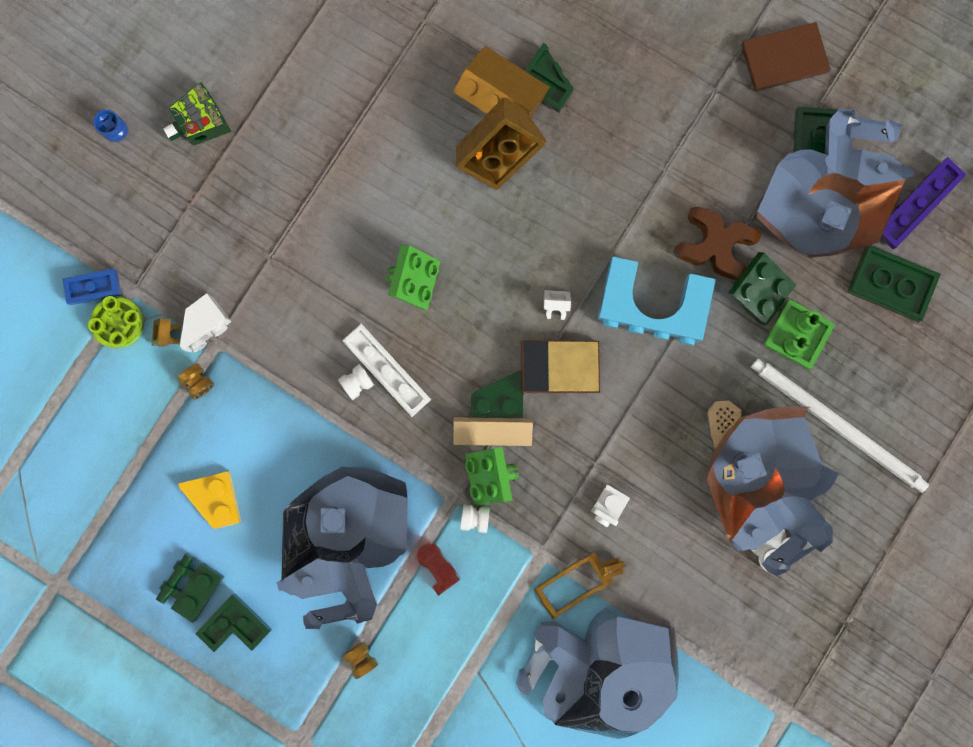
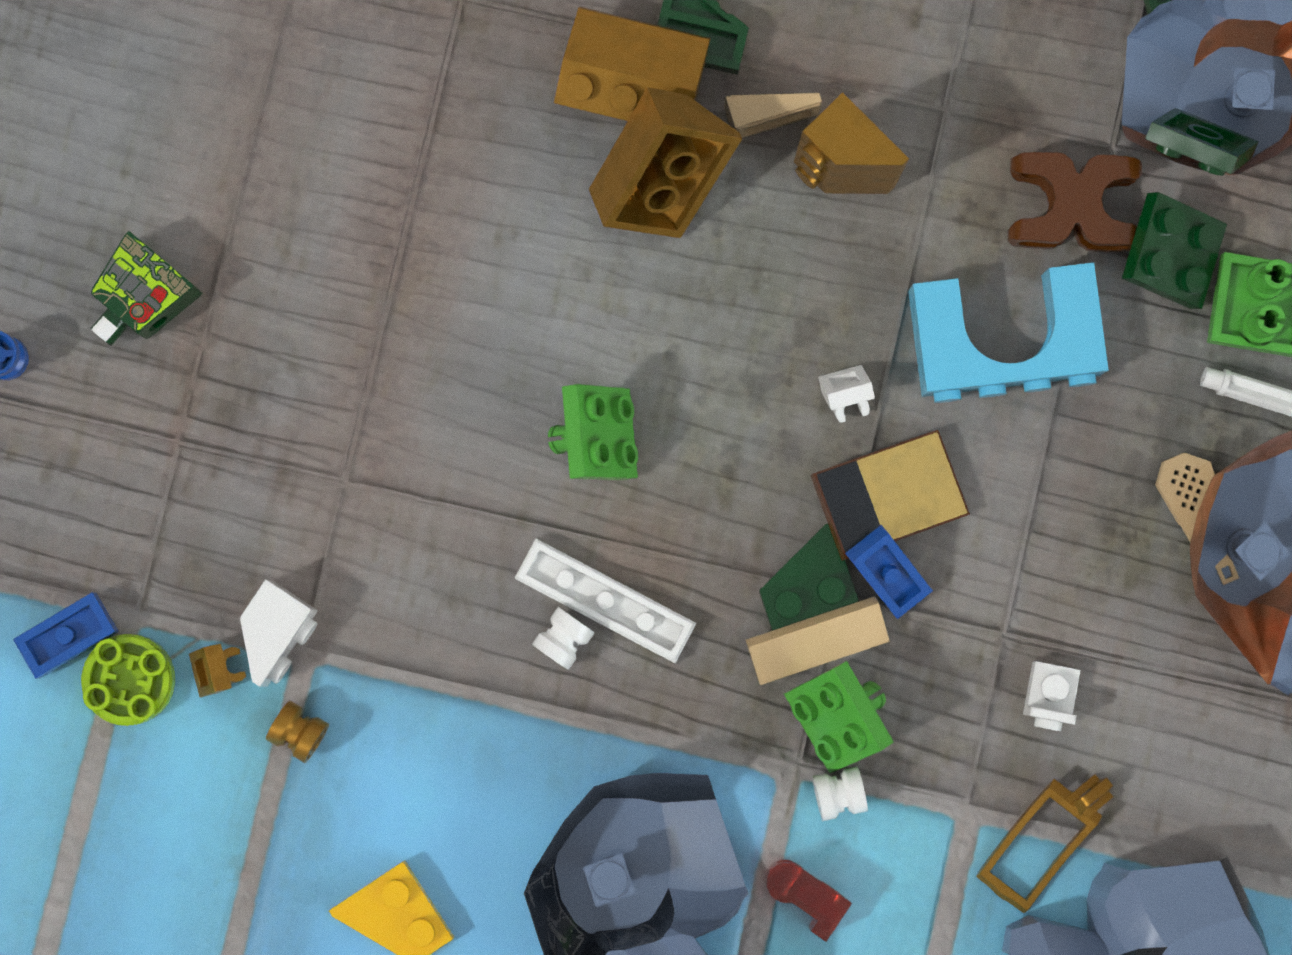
camera: 20 degrees left, 0 degrees up
none -> tan slope [724,93,822,138]
none -> pearl gold slope [794,92,909,194]
none -> blue plate [845,525,933,619]
none -> dark green plate [1145,108,1259,176]

